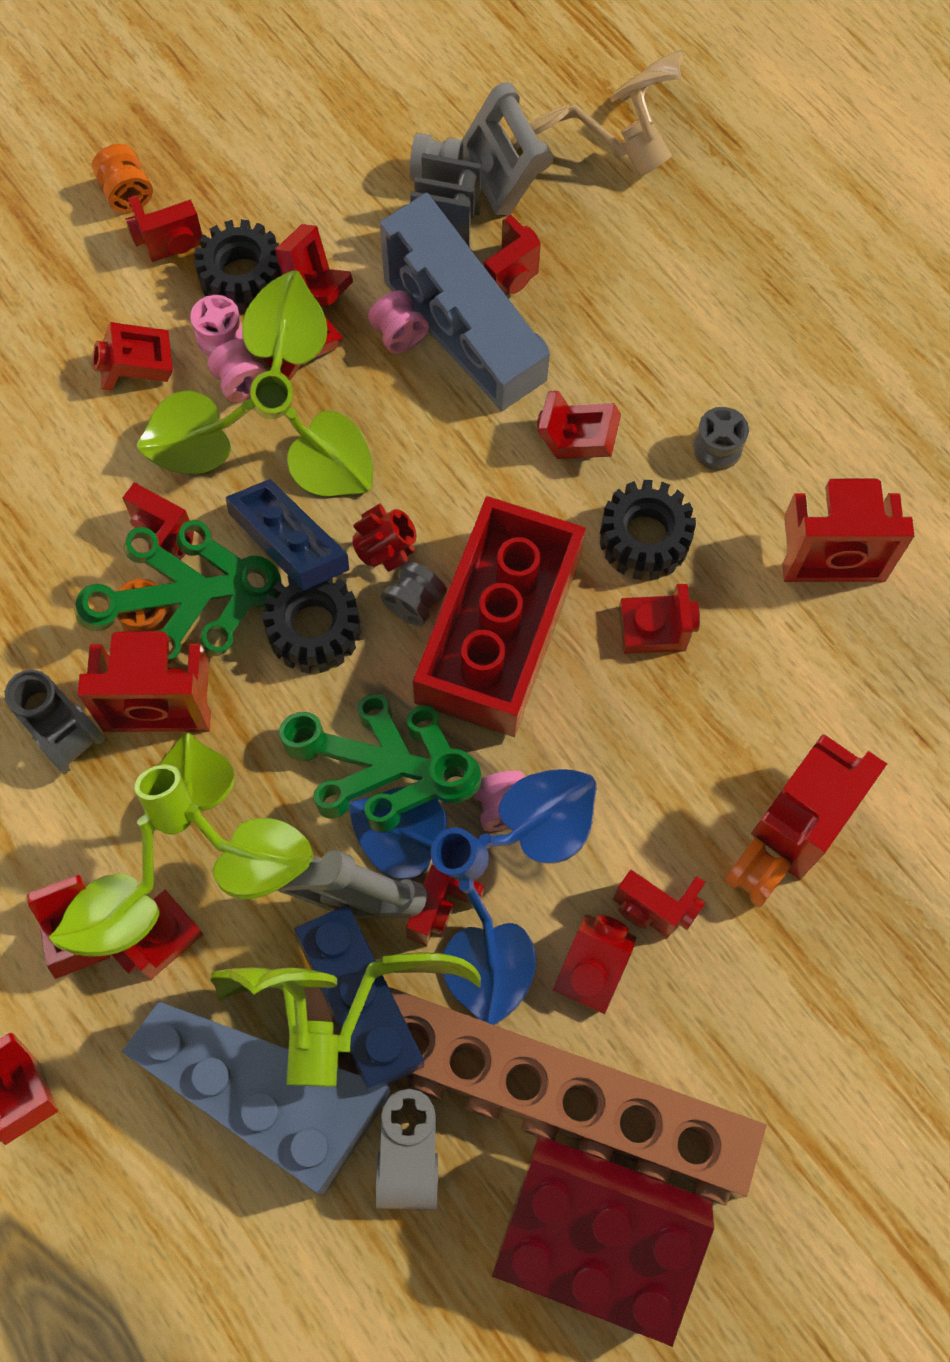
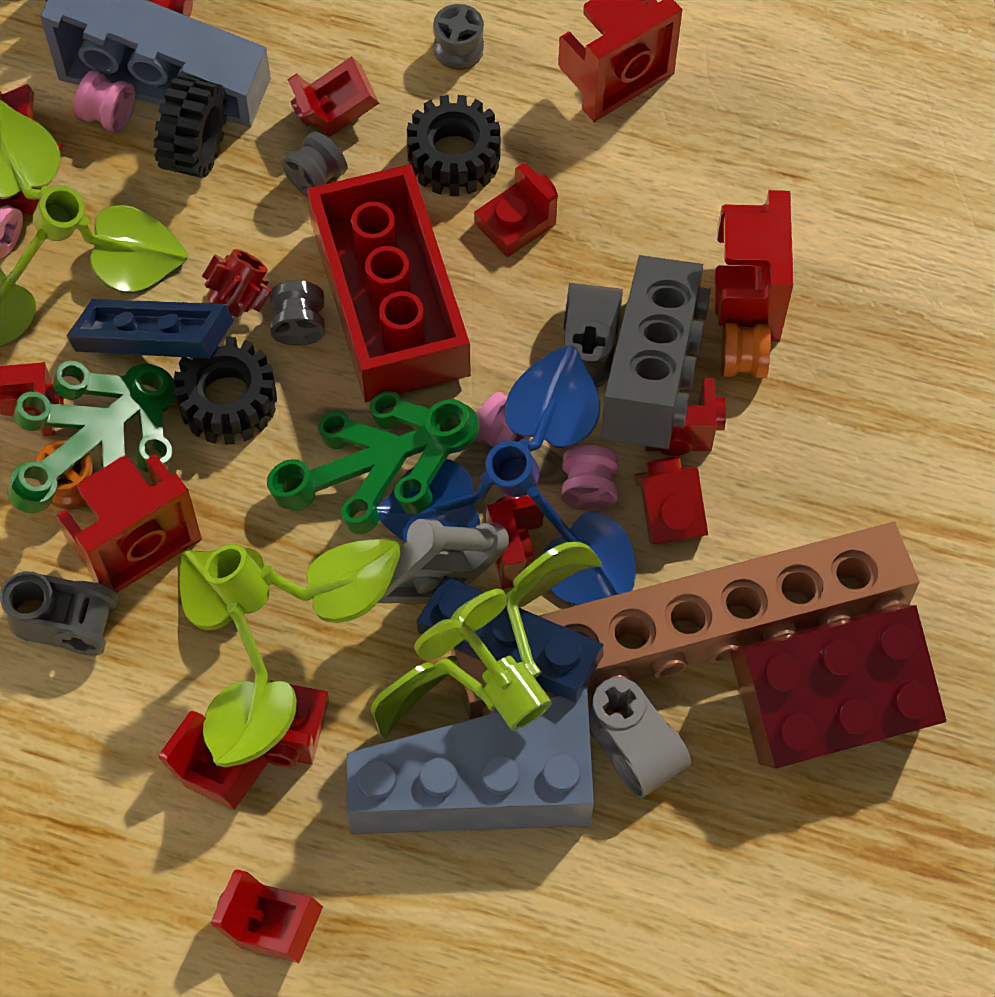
camera: 35 degrees left, 5 degrees down
none -> black tyre [154,75,227,178]
none -> dark grey wheel [281,131,348,197]
none -> bright pink wheel [561,445,618,510]
none -> dark grey piece [564,283,623,388]
none -> dark grey brick [601,255,711,449]

